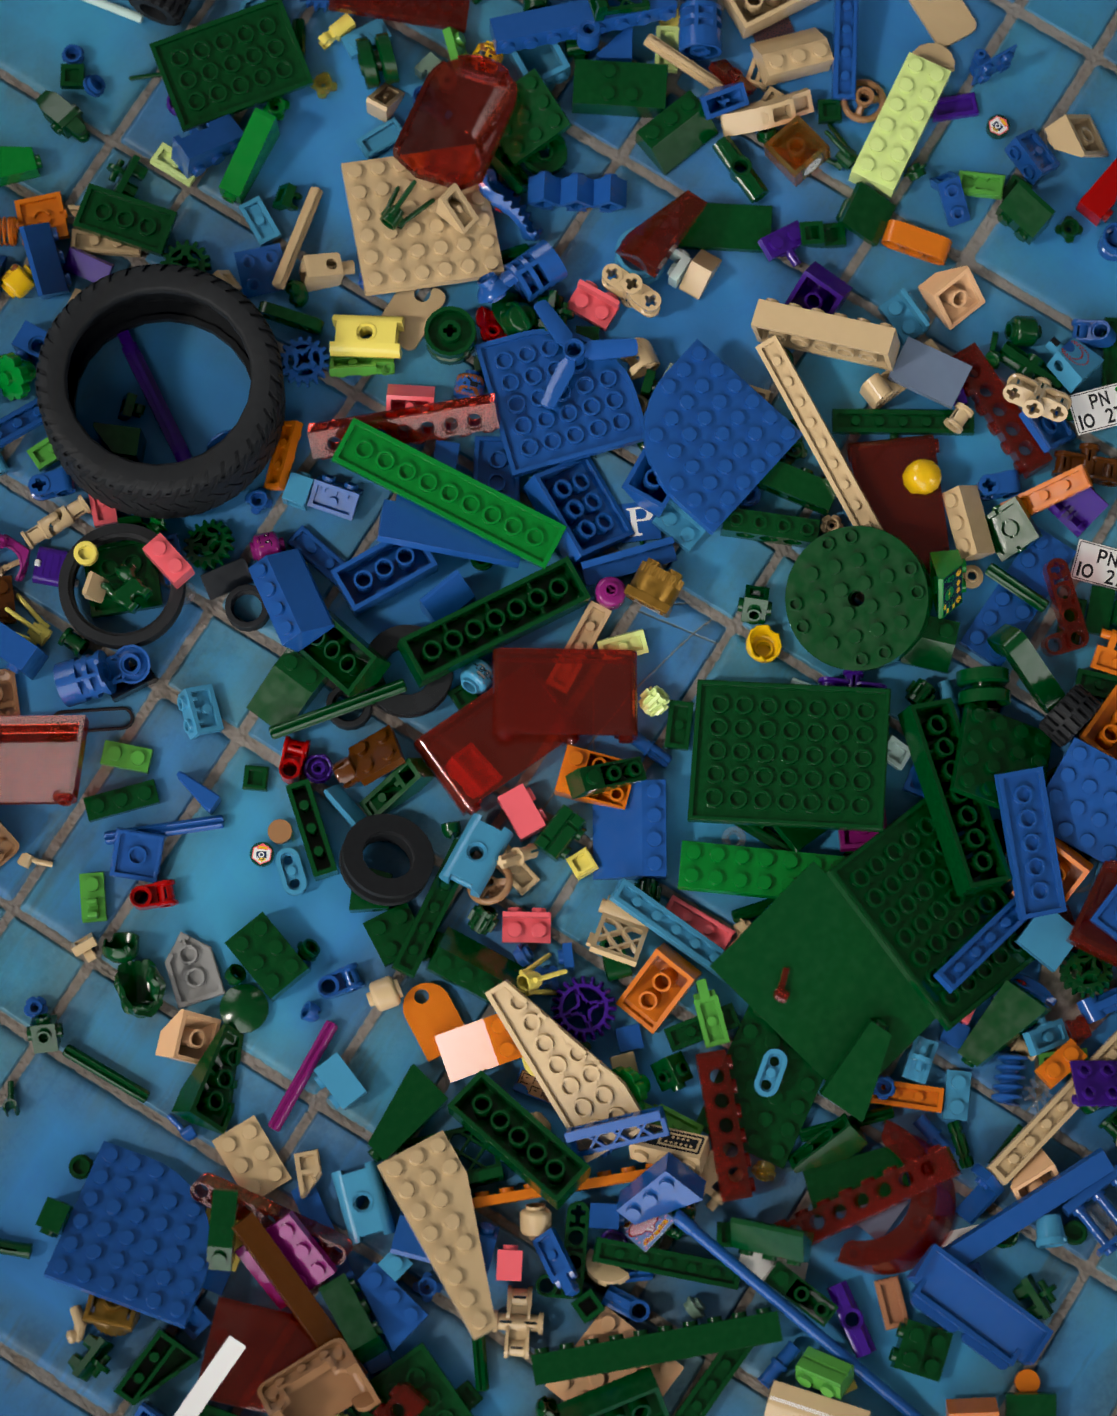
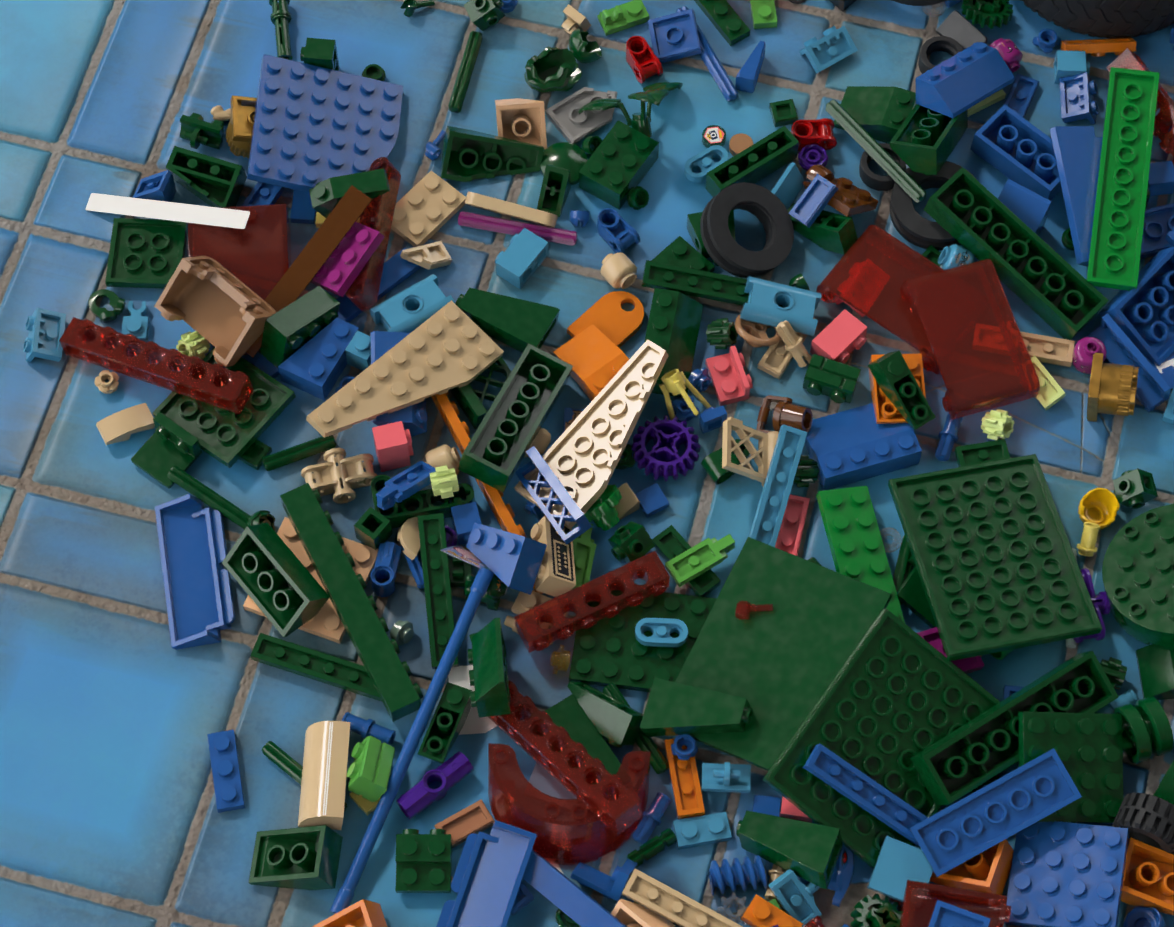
camera: 75 degrees right, 15 degrees down
light yellow tile [566,847,599,881] -> none
orange slope [615,942,702,1034] -> none
light aqua bracket [887,735,910,771] -> none
none -> yellowish green gear [429,465,459,499]
none -> tan beam [465,192,558,228]
none -> dark green slope [537,164,571,217]
none -> dark green plant [578,82,683,137]
none -> reddish brown piece [756,395,813,434]
none -> tile [789,174,839,228]
none -> light yellow pin [1077,522,1100,557]

